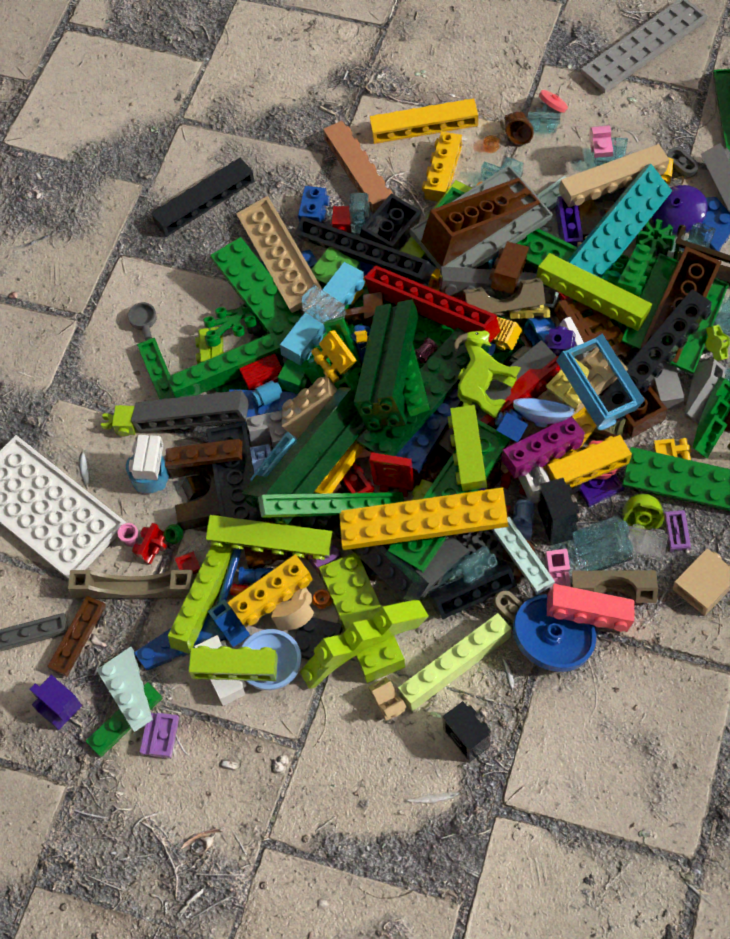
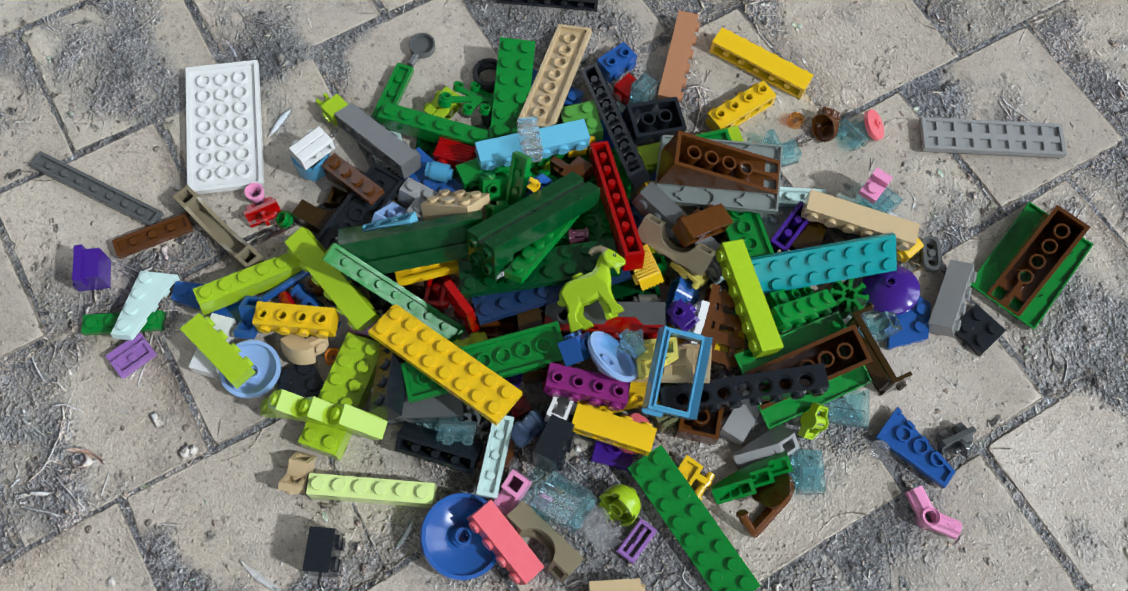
camera: 30 degrees right, 5 degrees up
red plate [175,551,200,574] -> none
yellow plate [311,330,357,383] -> none
lime brick [448,405,487,491] -> none
dark tan plate [493,591,523,624] -> none
none -> black tyre [472,58,498,93]
none -> clear light blue rock [617,328,648,360]

